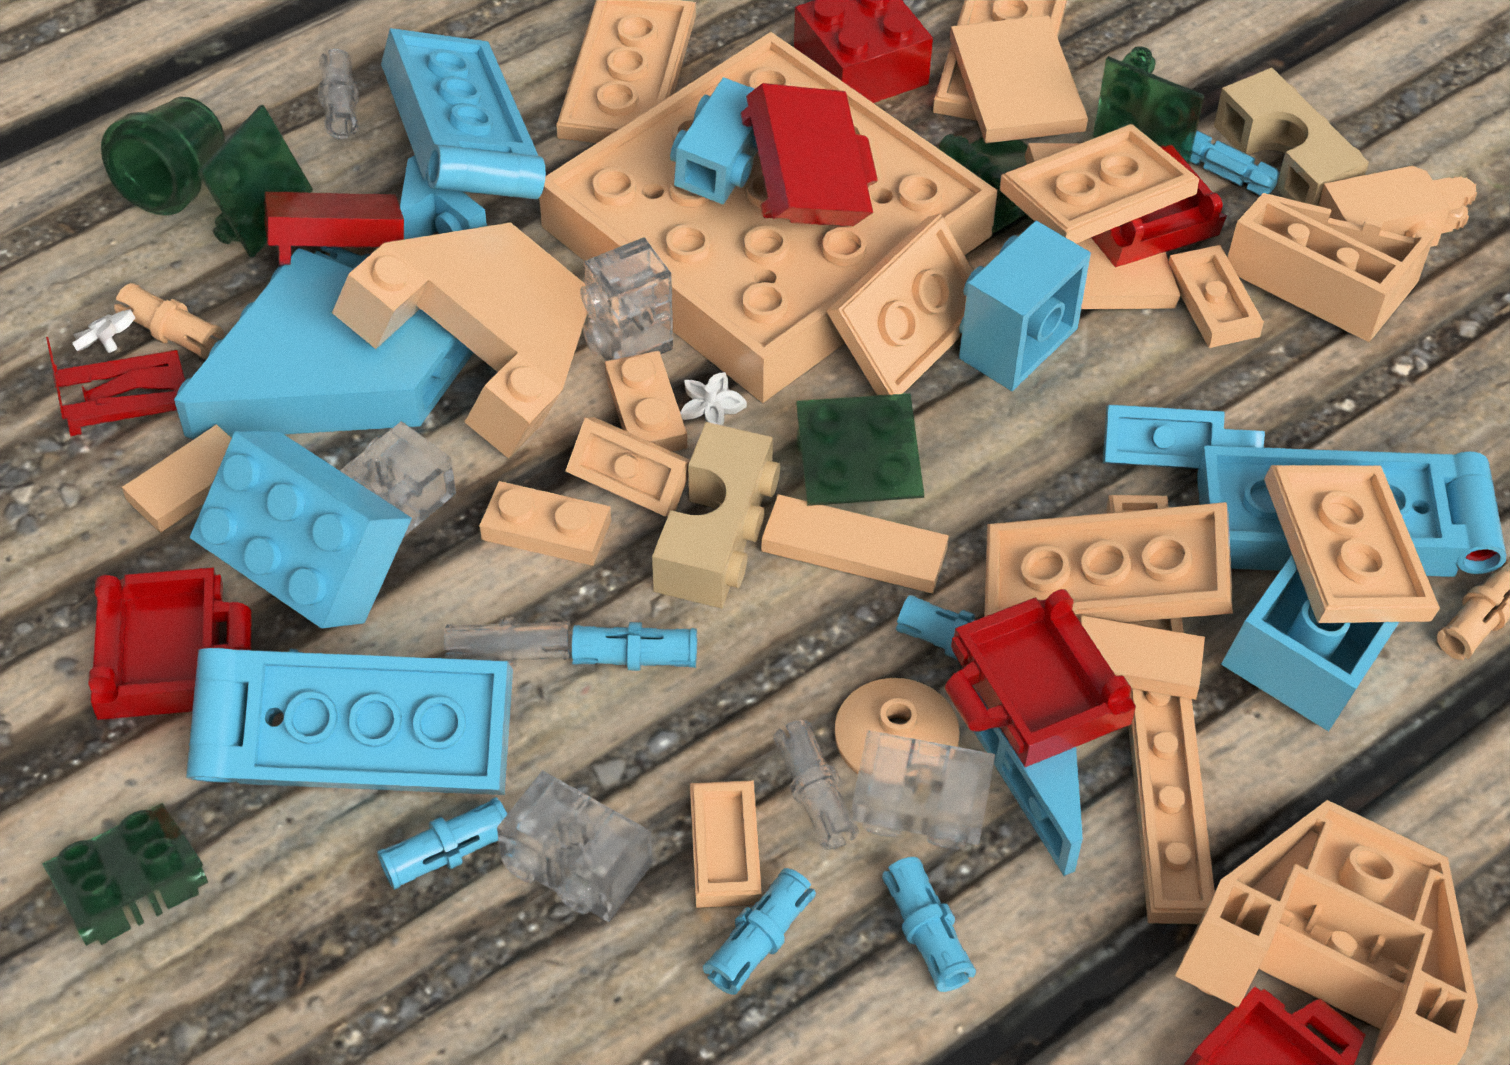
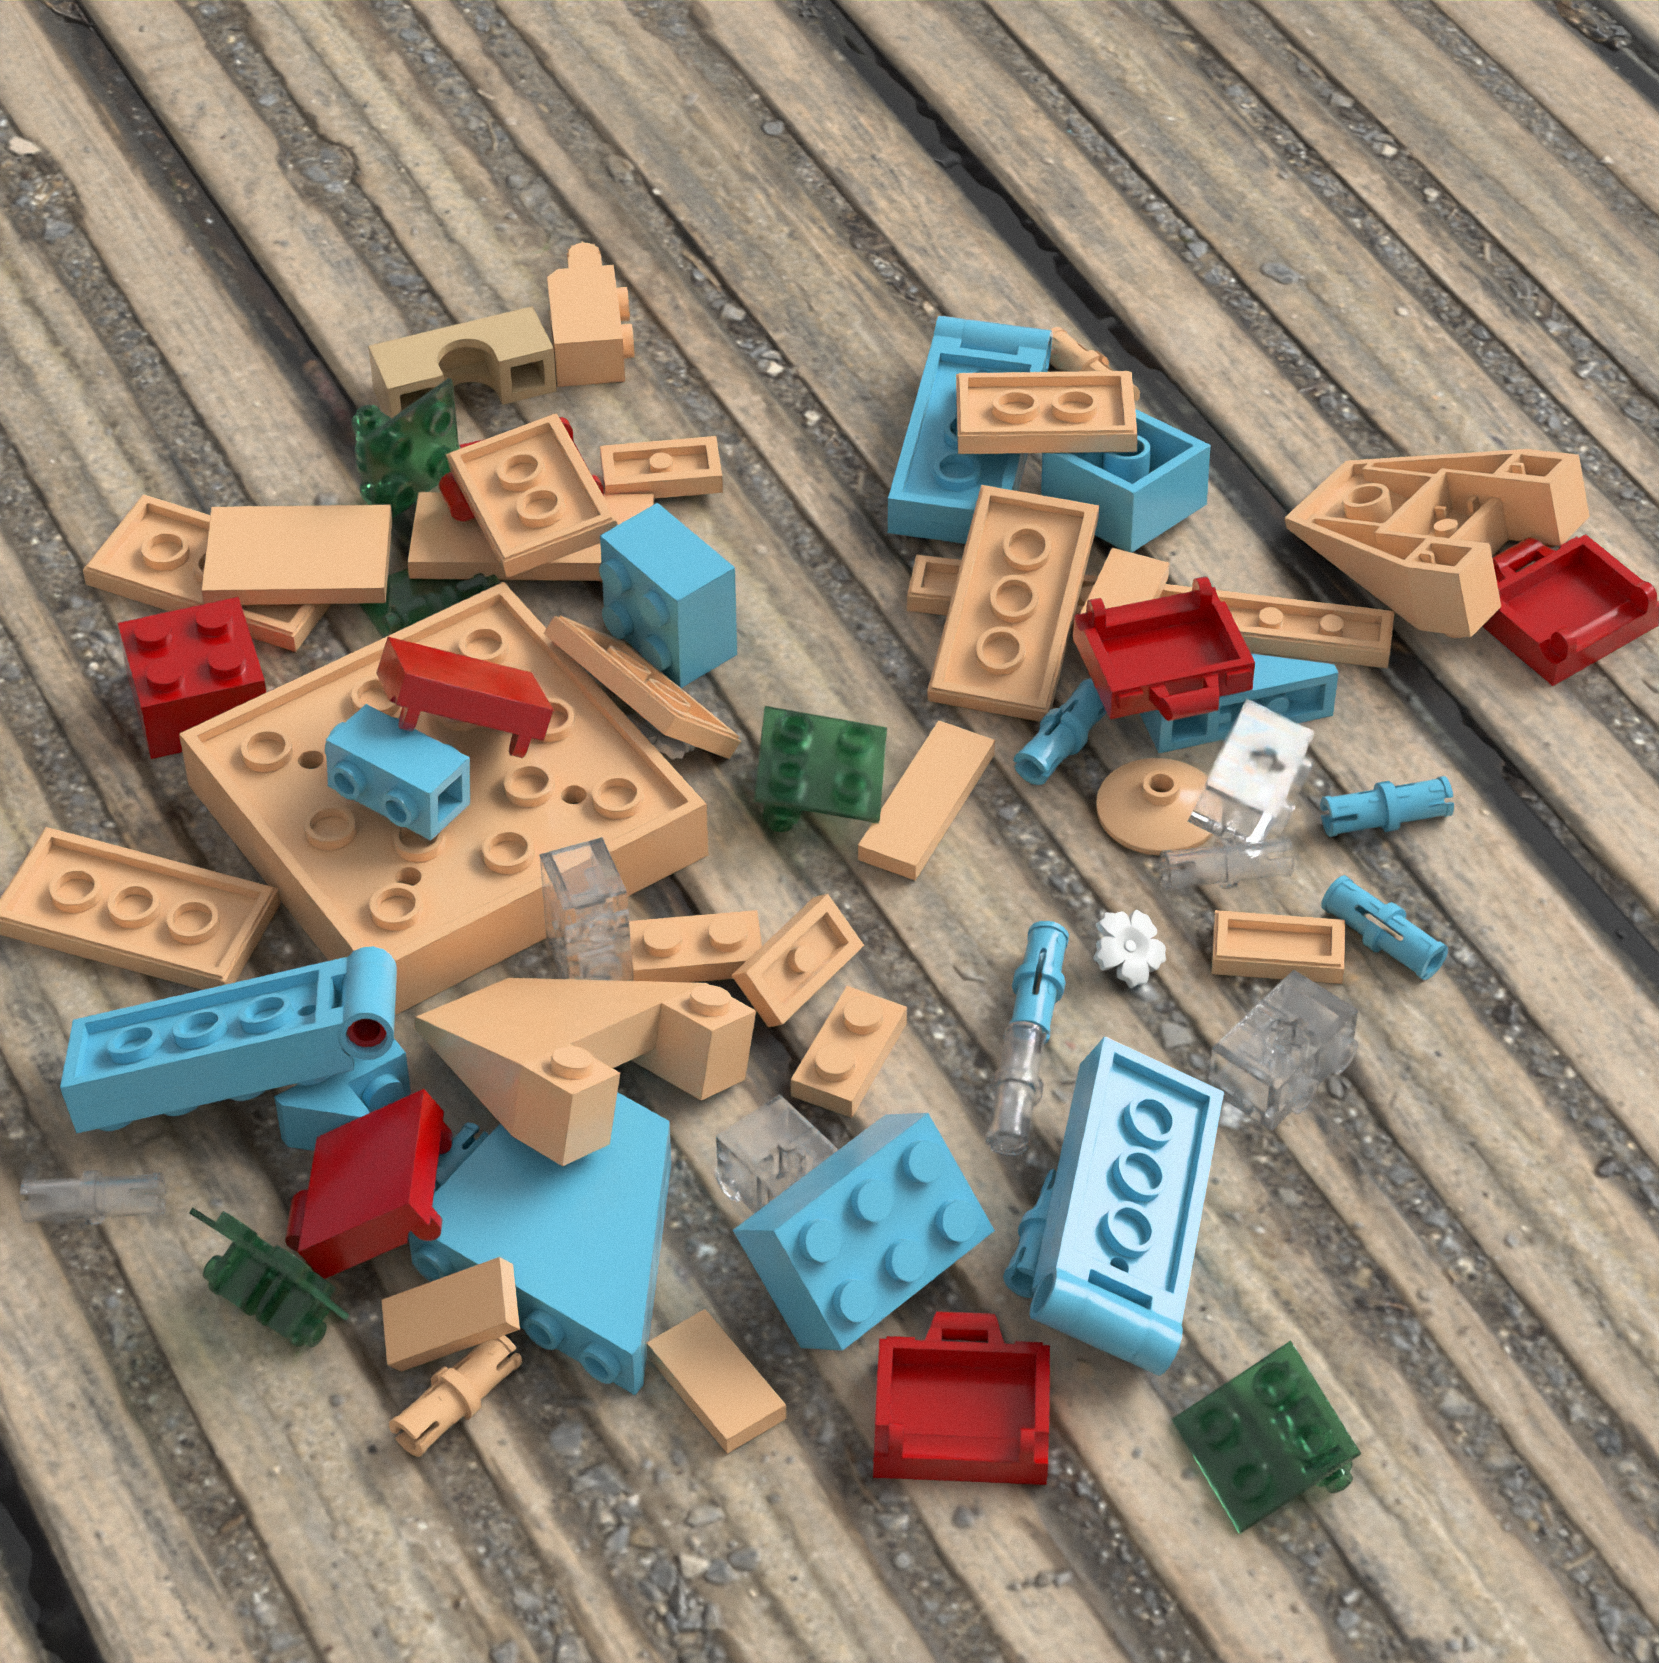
camera: 80 degrees left, 5 degrees down
red piece [46,337,185,437] -> none
white plant [72,309,135,353] -> none
clear green piece [101,97,225,215] -> none
medium azure pin [377,797,514,890] -> none
tan arch [652,422,780,609] -> none
white plant [680,372,747,426] -> none
medium azure plate [1103,405,1265,469] -> none
medium azure axle [1180,130,1280,196] -> none
light nougat wedge [1228,193,1435,342] -> none
none -> light nougat tile [382,1257,520,1372]
none -> white plant [1093,910,1166,988]

